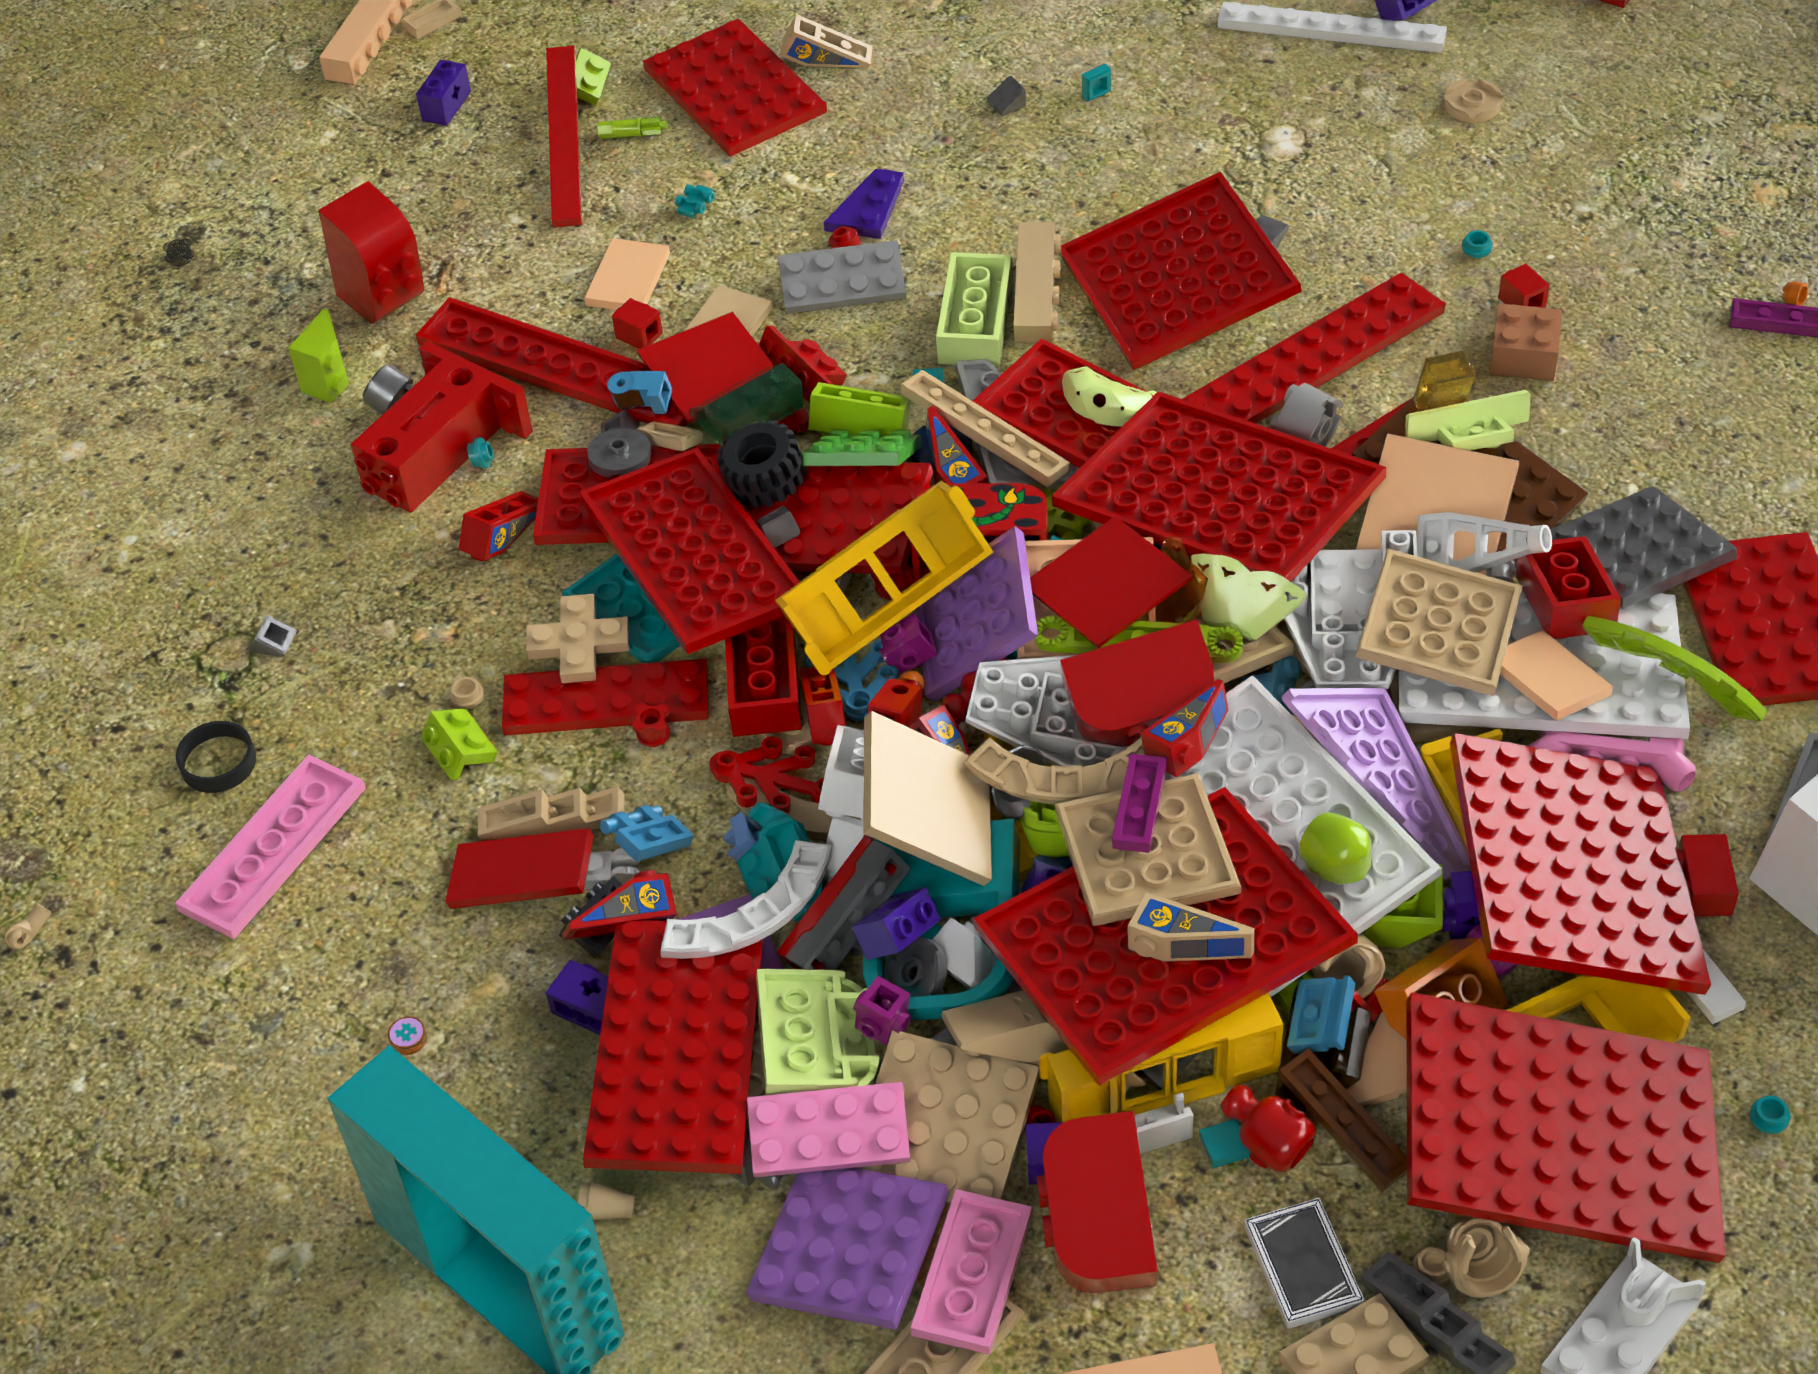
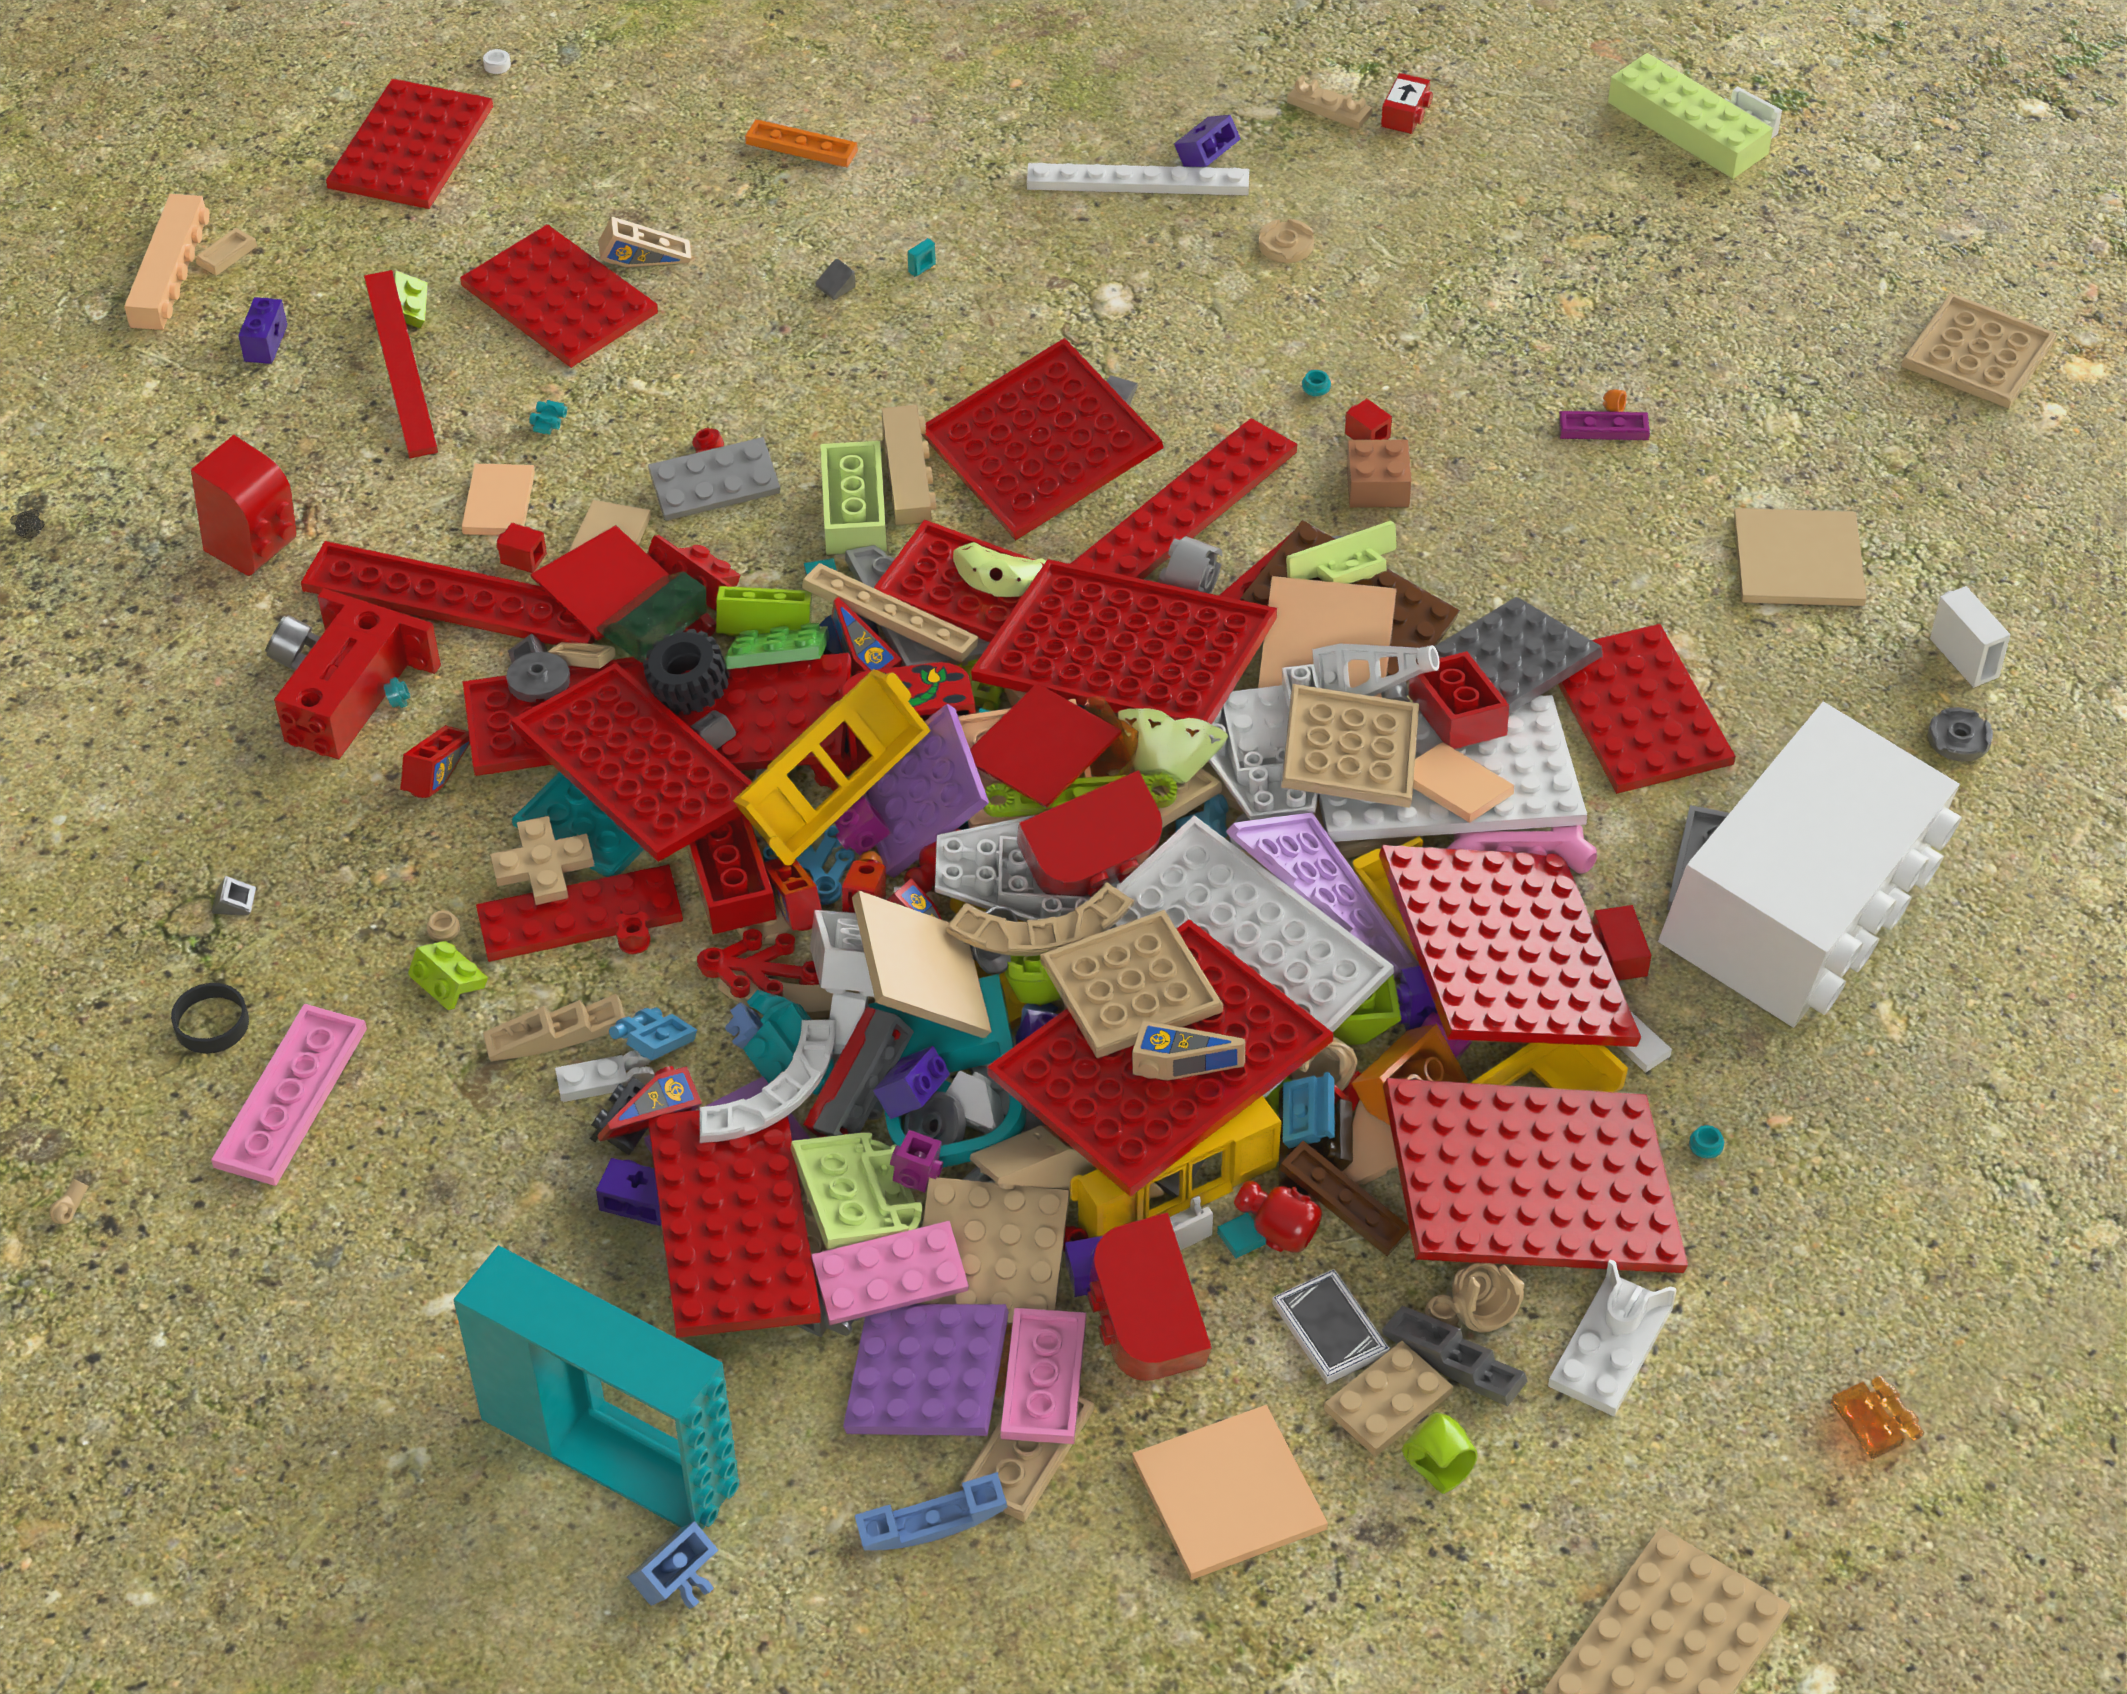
camera: 15 degrees left, 0 degrees up
lime slope [288,309,349,403] -> none
tile [388,1016,427,1055] -> none
red tile [445,828,594,909] -> none
lime piece [597,116,668,139] -> none
dark azure leg [607,371,672,414] -> none
dark purple wing [823,169,904,239] -> none
magenta plate [1112,754,1167,853] -> none
slope [1140,679,1229,778] -> none
lime piece [1299,812,1371,884] -> none
clear yellow brick [1413,351,1476,411] -> none
lime tile [1582,616,1767,722] -> none

